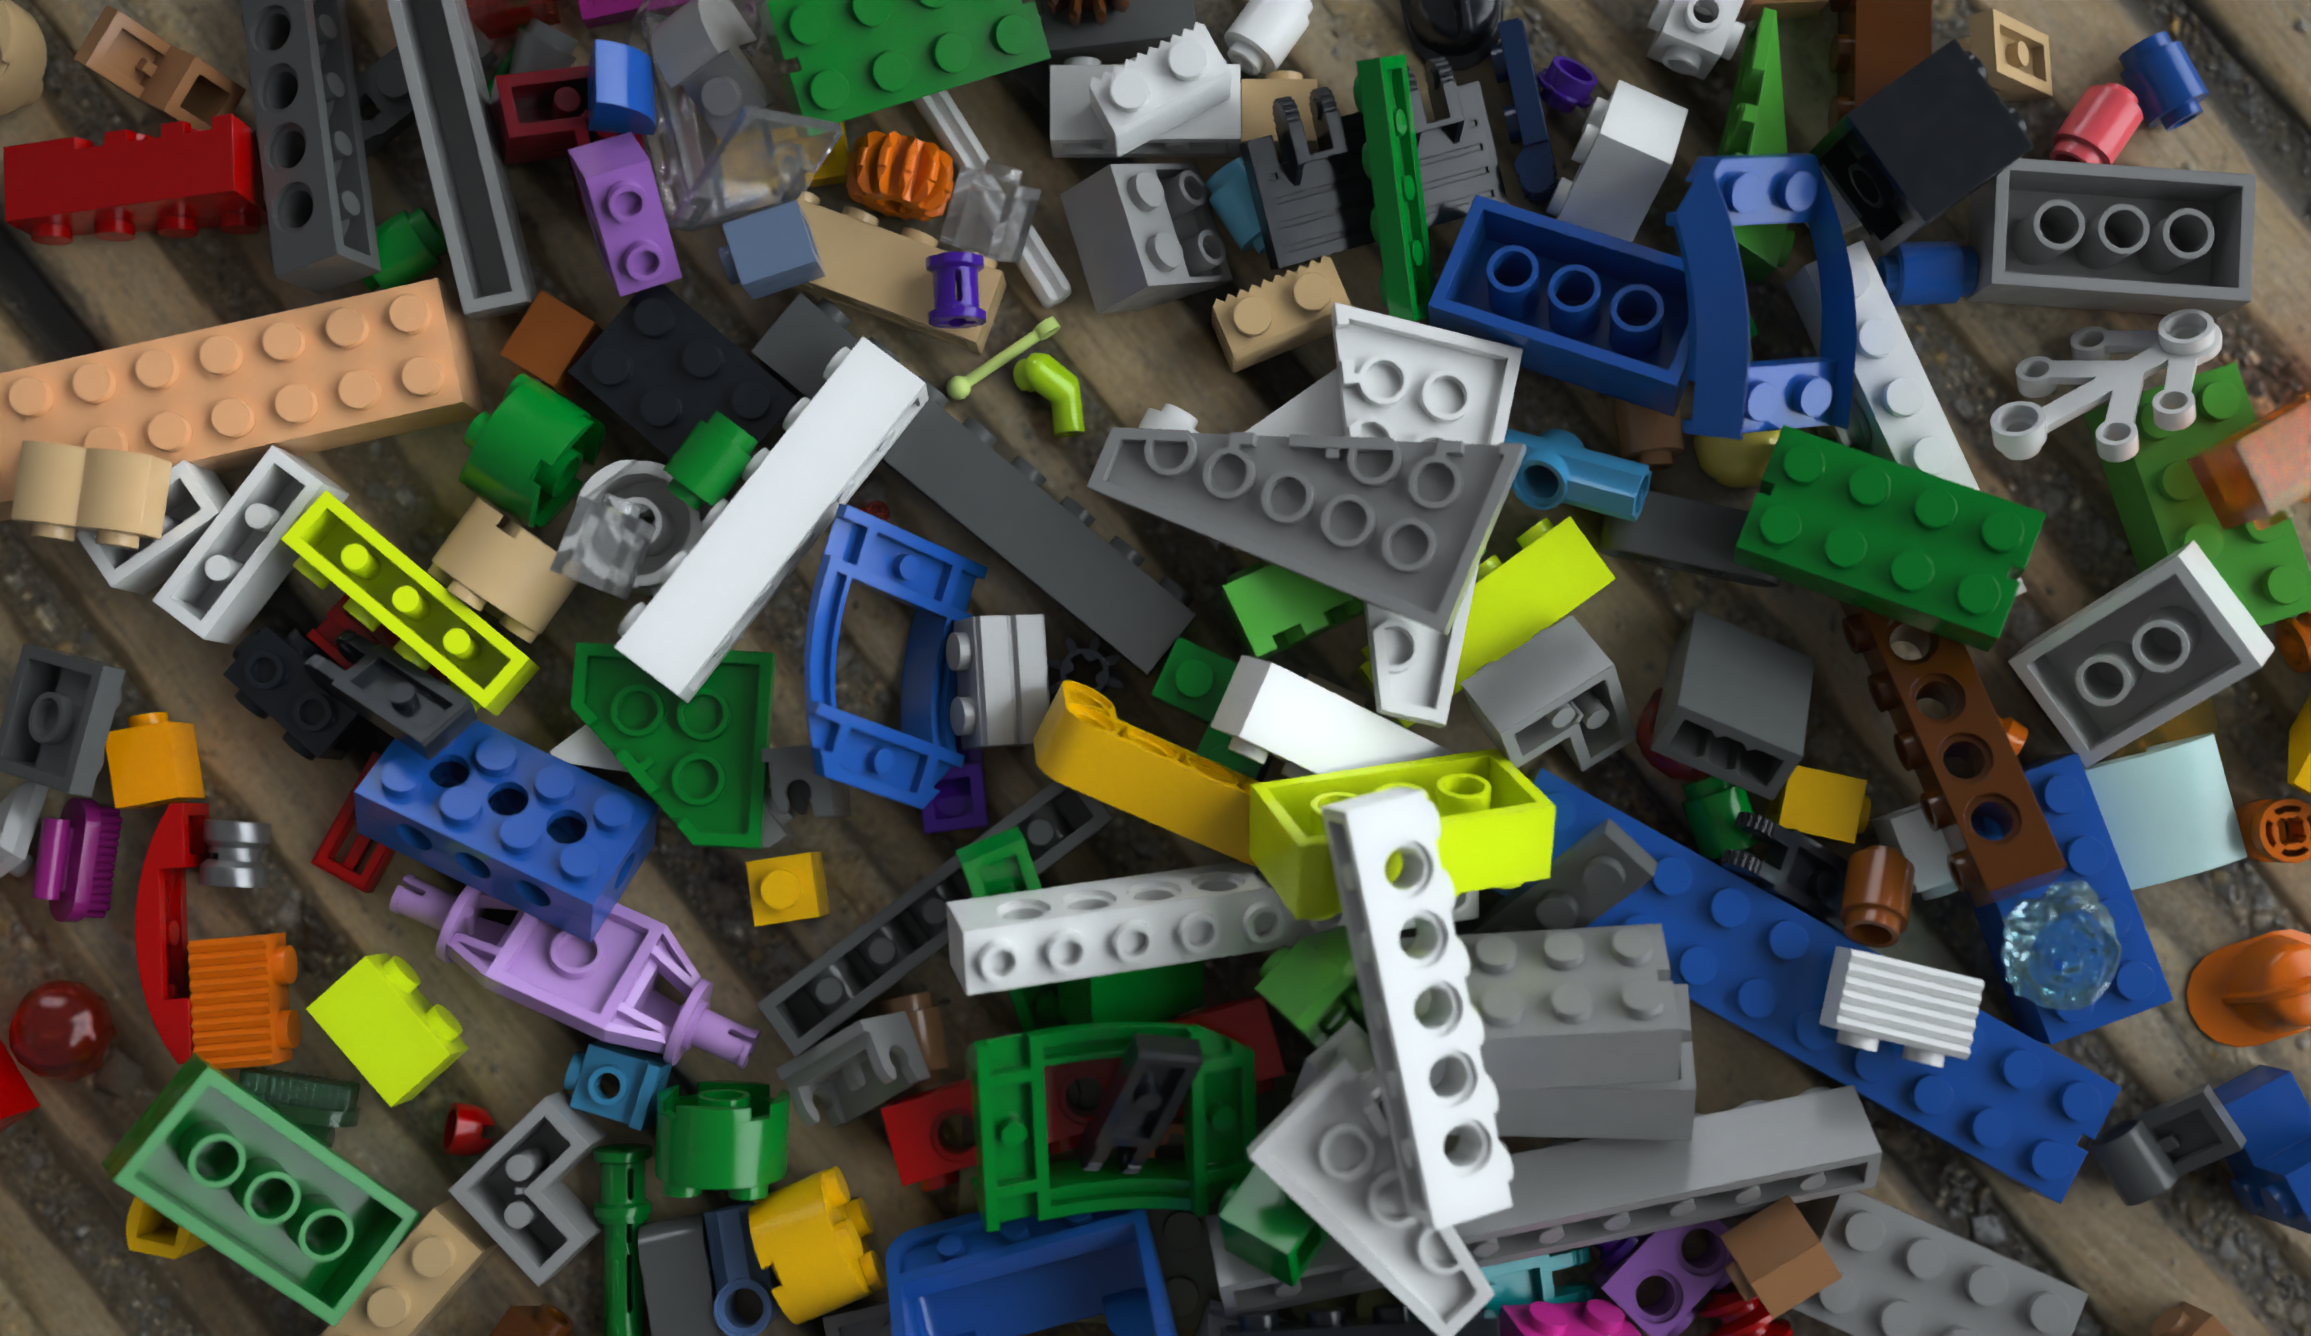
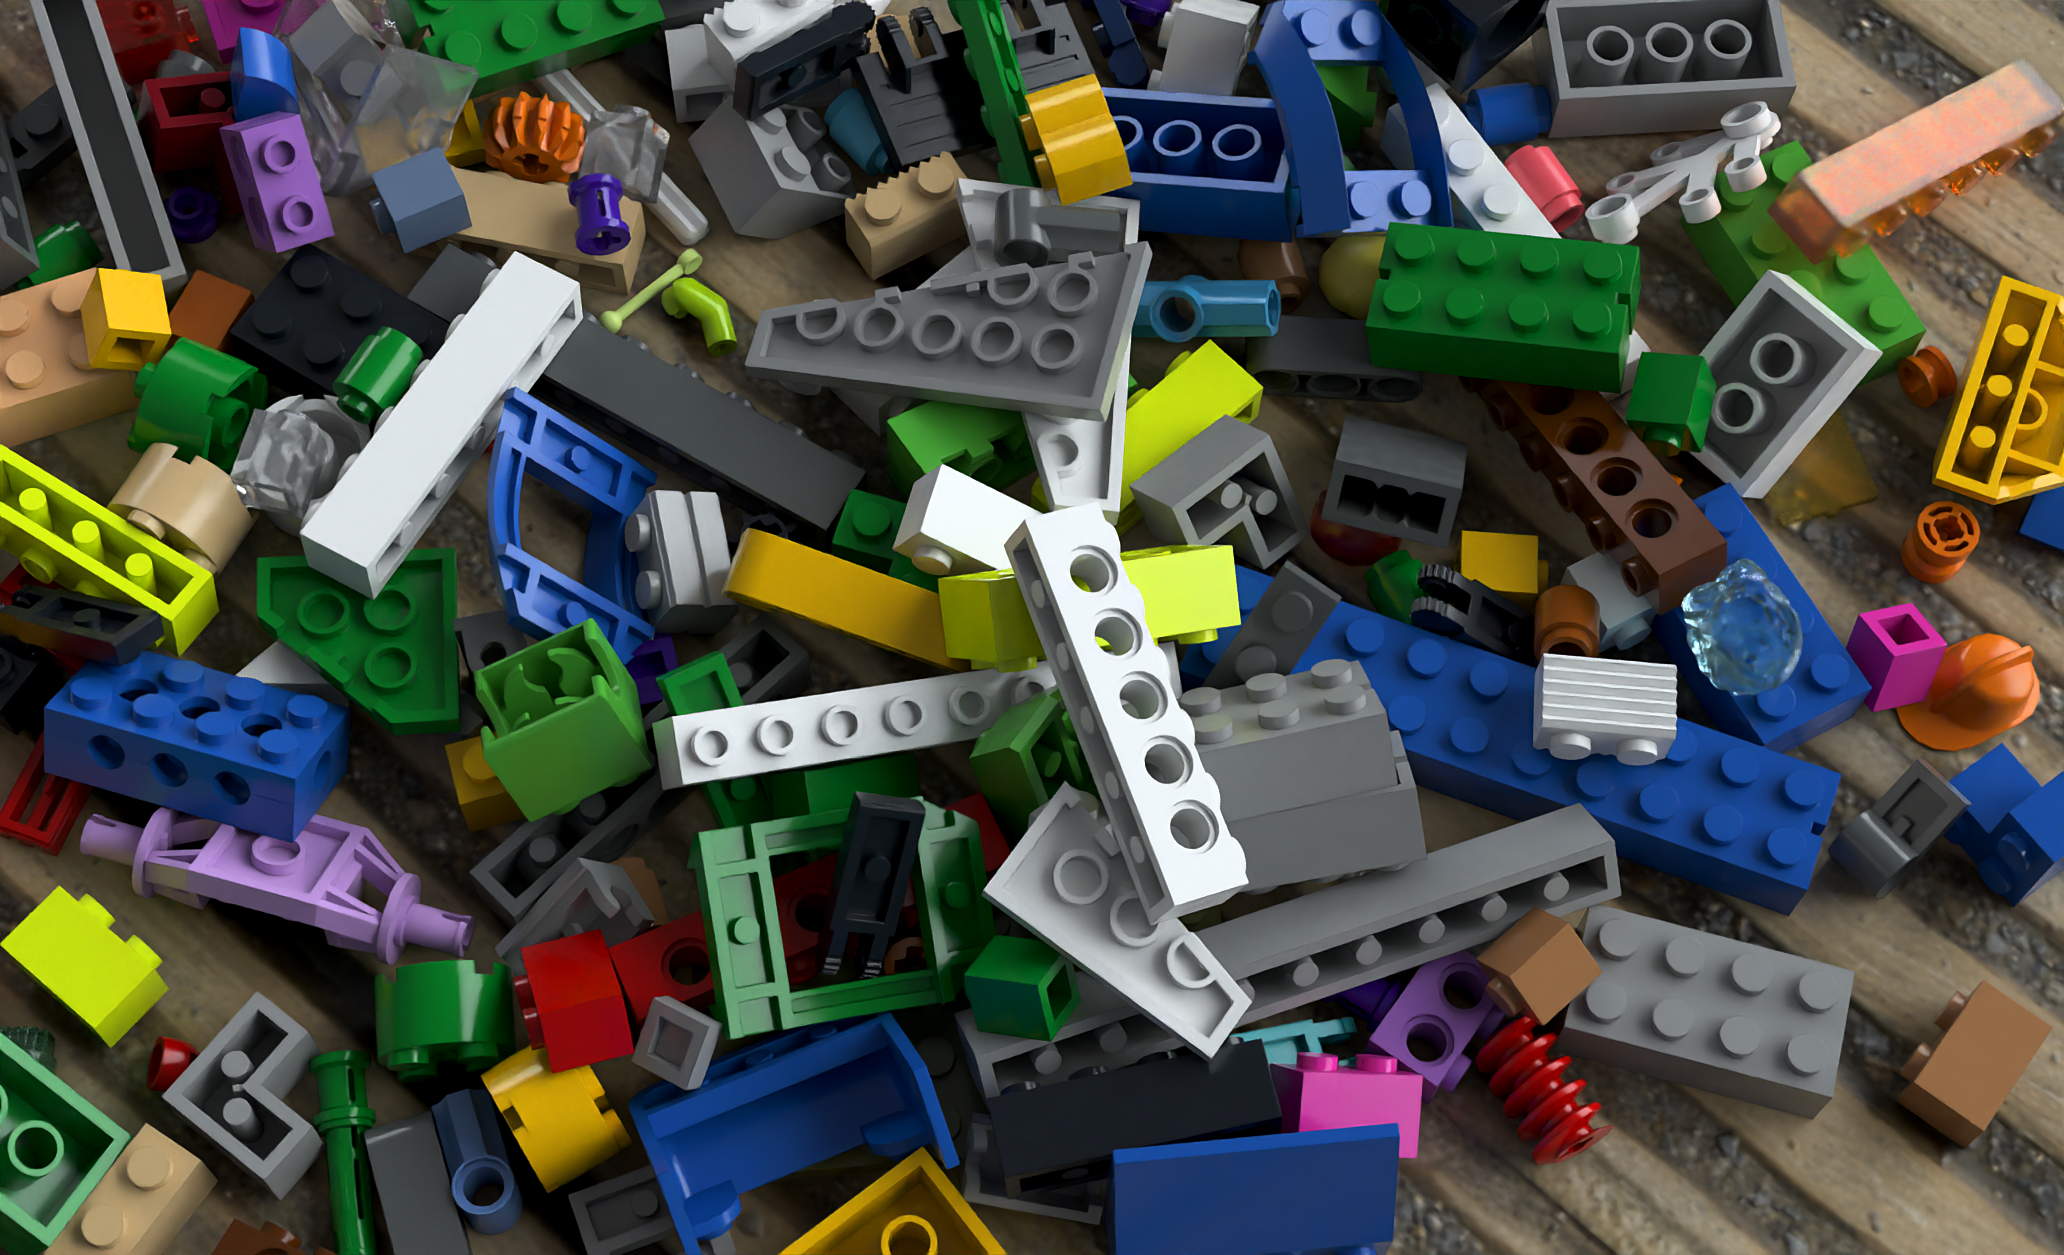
camera: 15 degrees left, 20 degrees down
dark azure brick [564,1040,672,1131] -> none
light aqua slope [2083,732,2248,890] -> none
none -> yellow brick [80,268,172,372]
none -> dark purple plate [163,186,220,244]
none -> bright green piece [474,618,651,823]
none -> red brick [513,929,635,1074]
none -> light grey plate [631,996,723,1090]
none -> black hinge [732,0,876,121]
none -> dark grey piece [994,188,1120,268]
none -> yellow brick [1018,73,1133,206]
none -> coral brick [1504,145,1585,233]
none -> green brick [1625,352,1717,456]
none -> dark pink brick [1845,603,1948,713]

